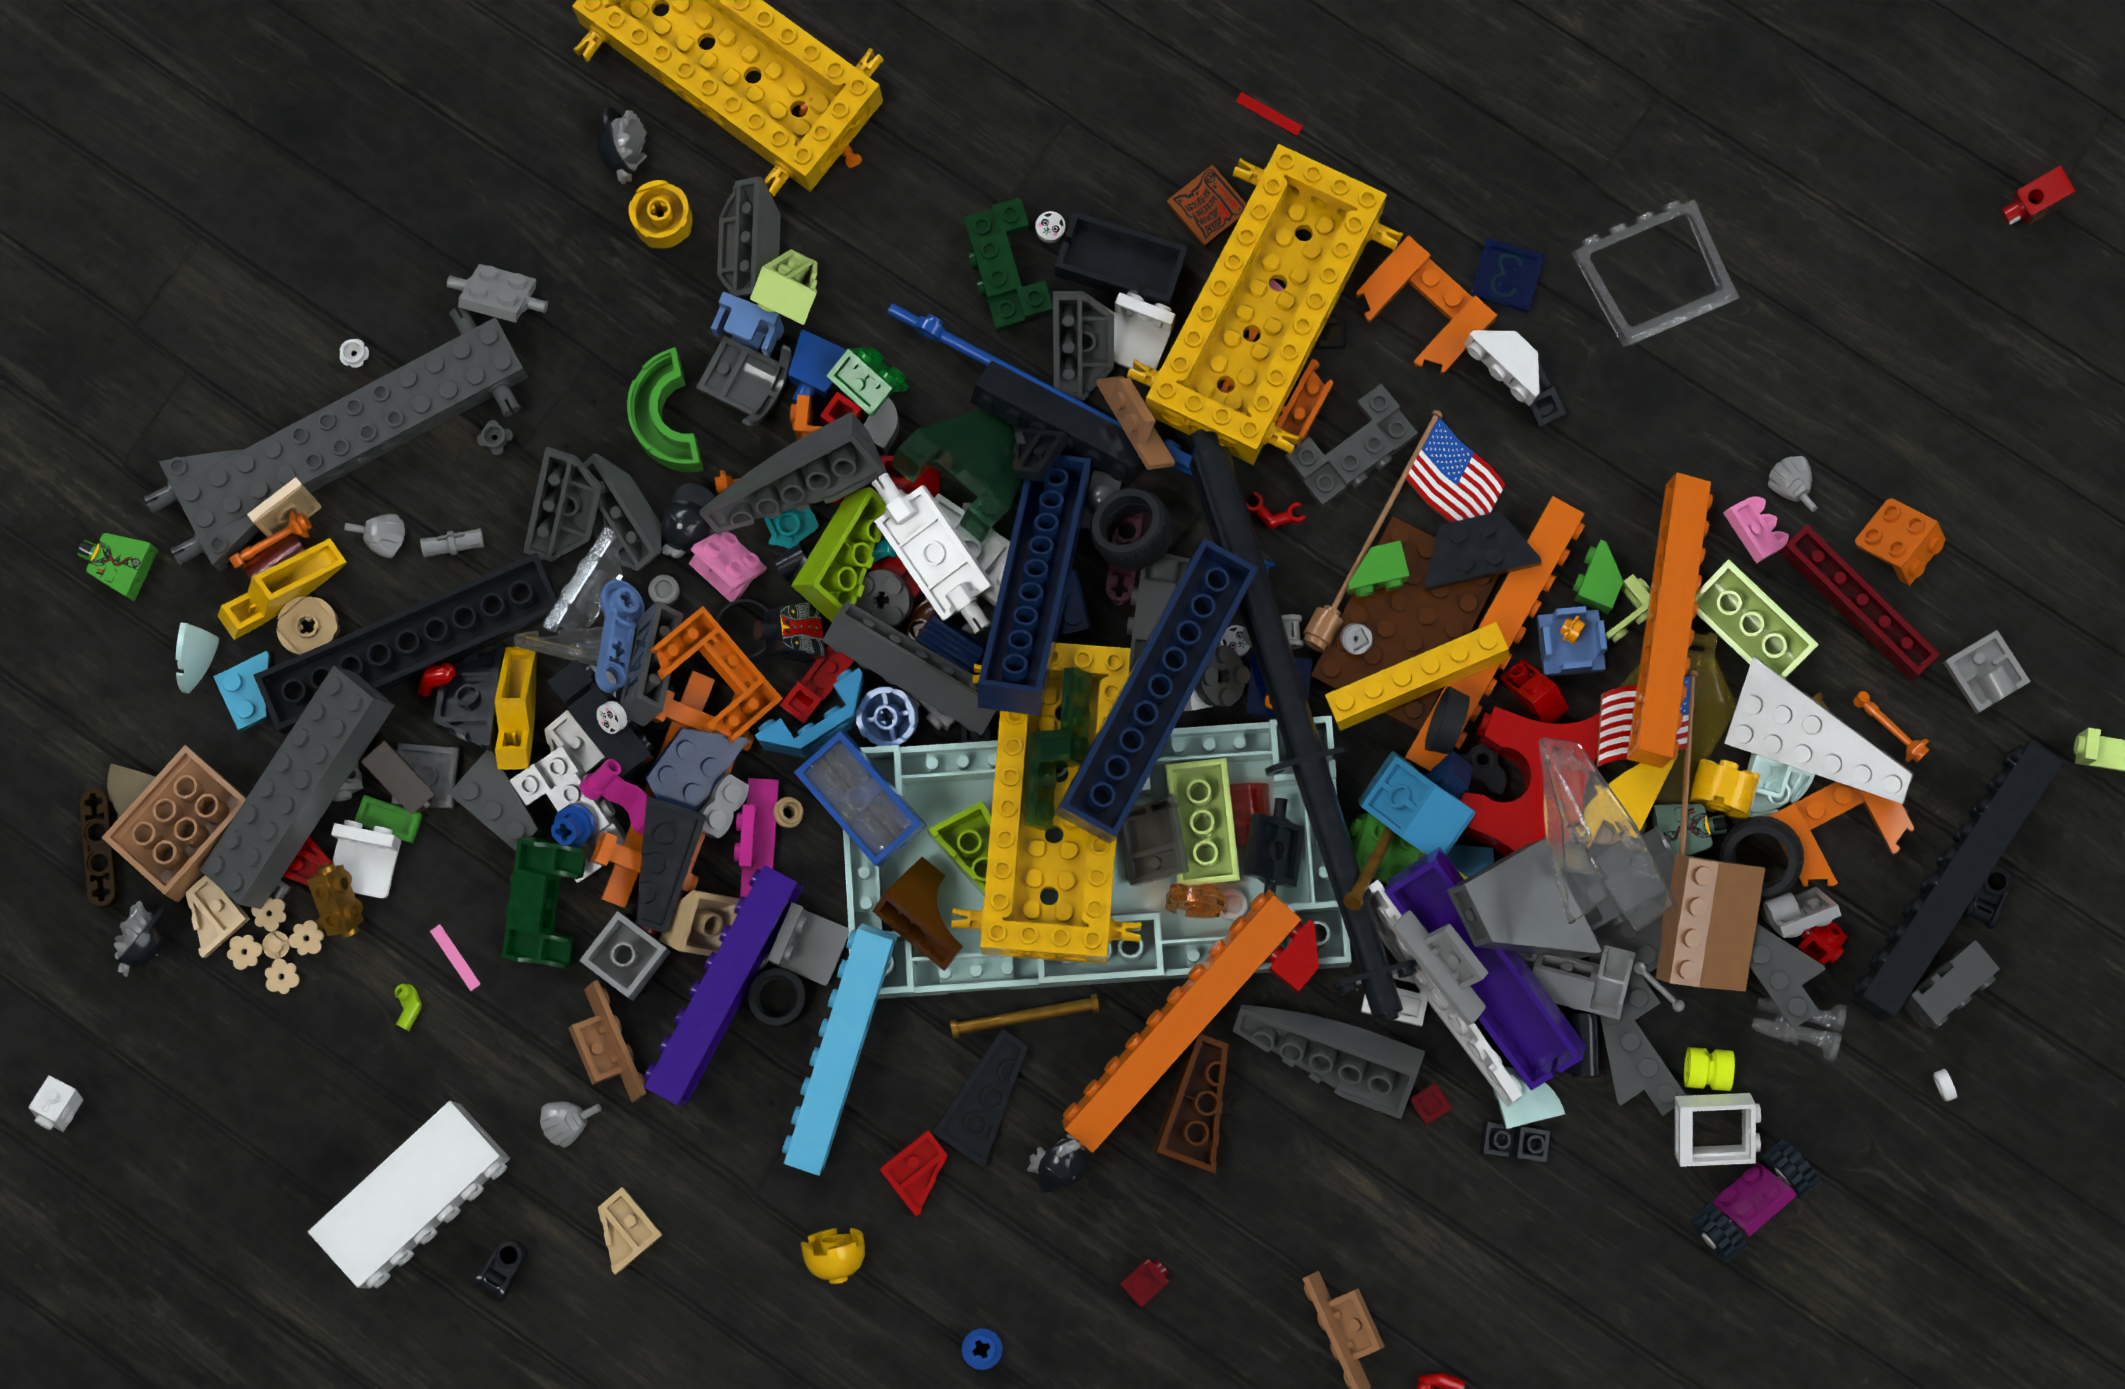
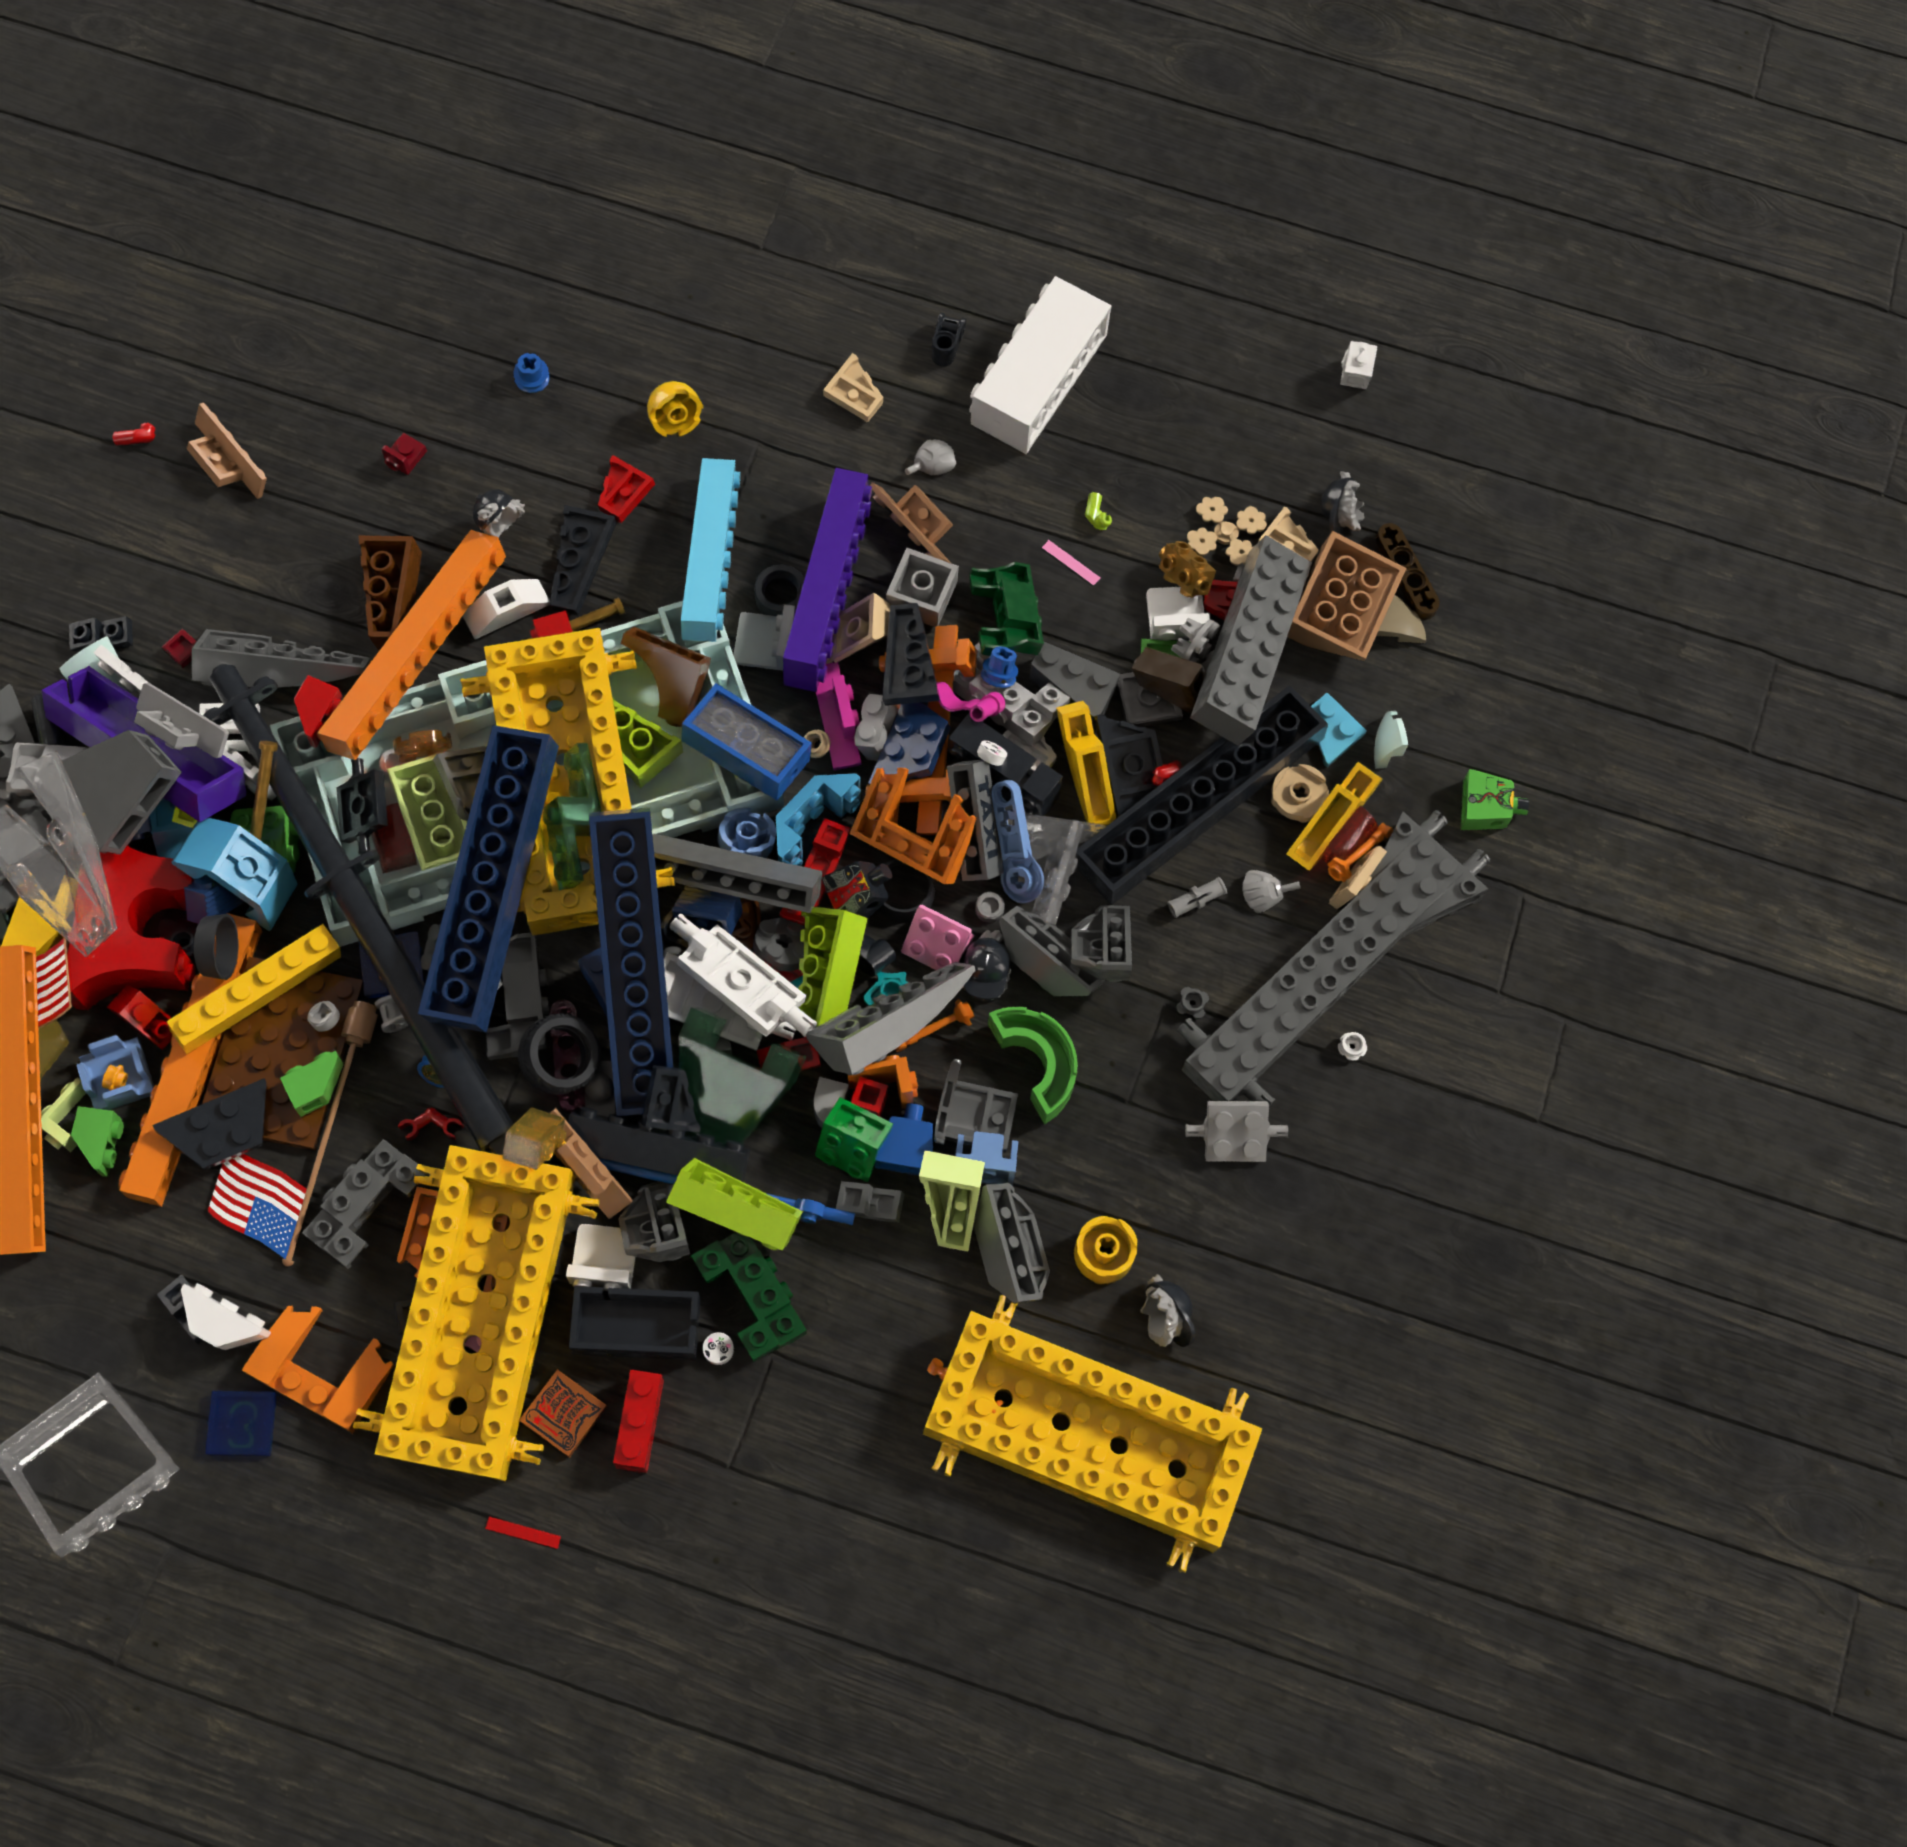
camera: 155 degrees right, 10 degrees down
none -> white slope [462,579,550,639]
none -> clear yellow brick [502,1107,567,1170]
none -> red brick [529,610,573,639]
none -> red brick [613,1369,664,1473]
none -> lime wedge [666,1158,803,1250]
none -> dark grey slope [836,1181,905,1223]
none -> light grey plate [1171,618,1220,663]

